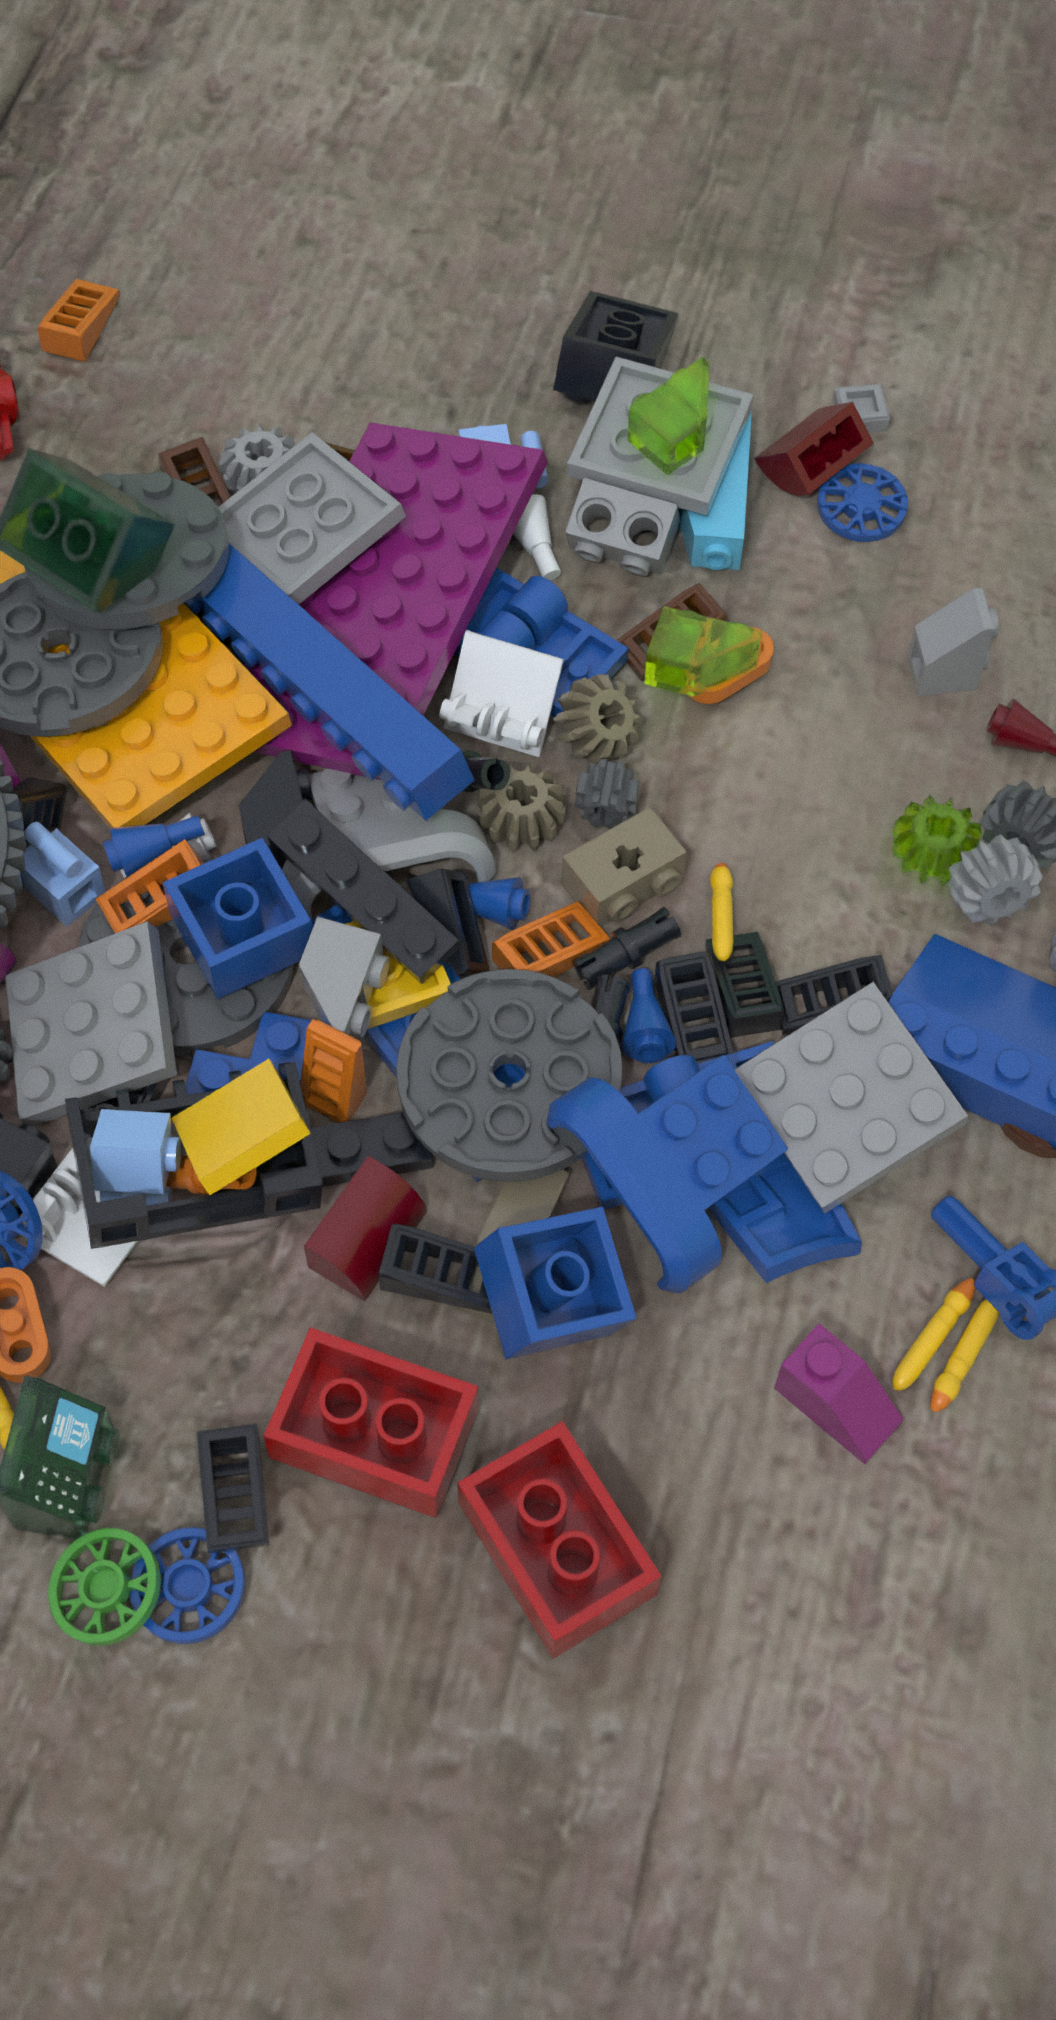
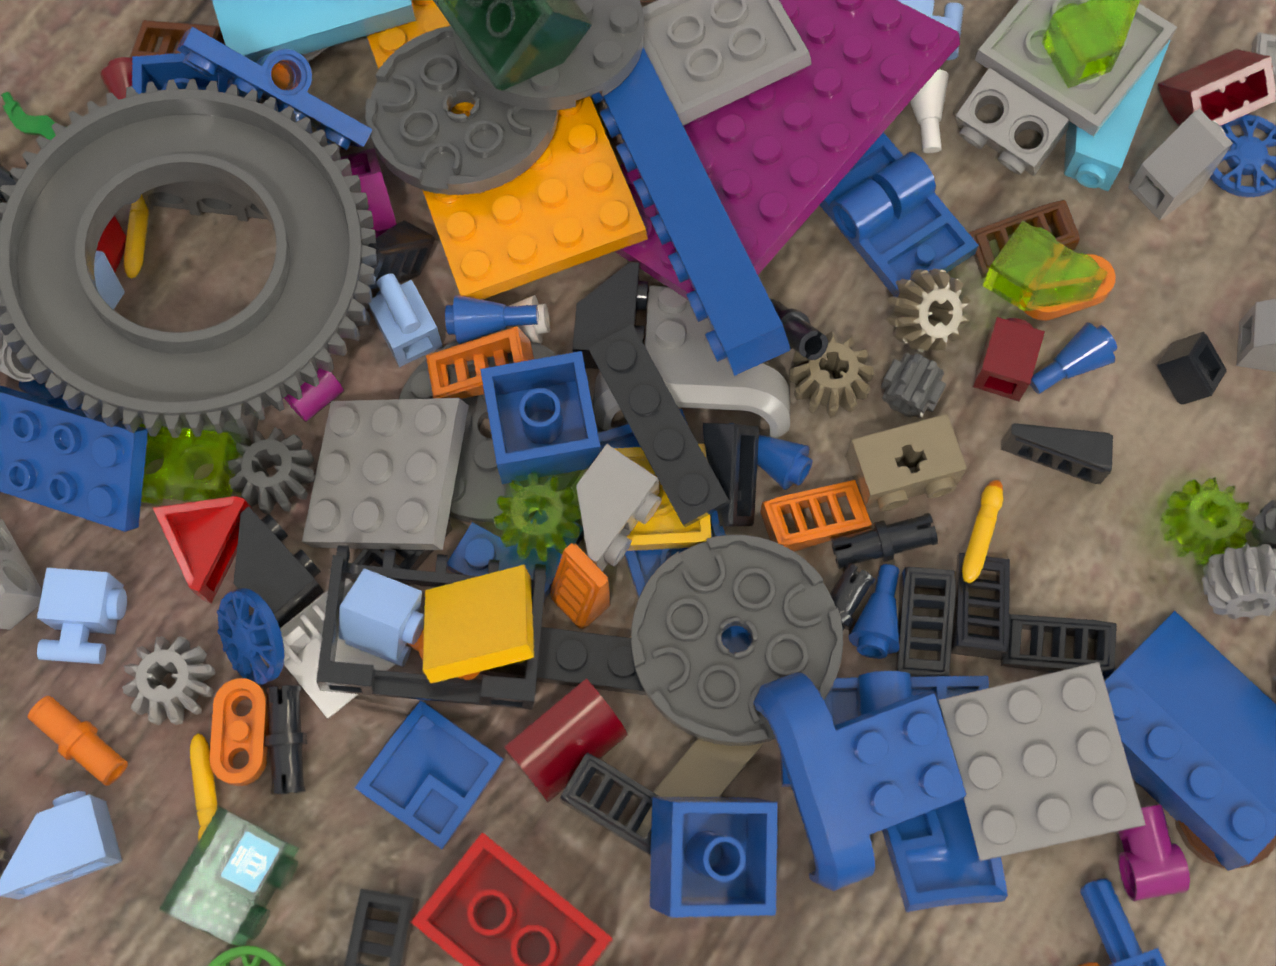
camera: 20 degrees right, 10 degrees up
white hinge [439,630,564,757] -> none
none -> black pin [264,685,307,795]
none -> blue plate [355,701,505,849]
none -> clear neon green gear [494,472,581,562]
none -> dark red brick [972,317,1045,401]
none -> black slope [1001,423,1113,484]
none -> blue cone [1030,322,1117,394]
none -> magenta piece [1118,805,1190,901]
none -> light grey slope [1128,109,1233,220]
none -> black slope [1157,331,1227,404]

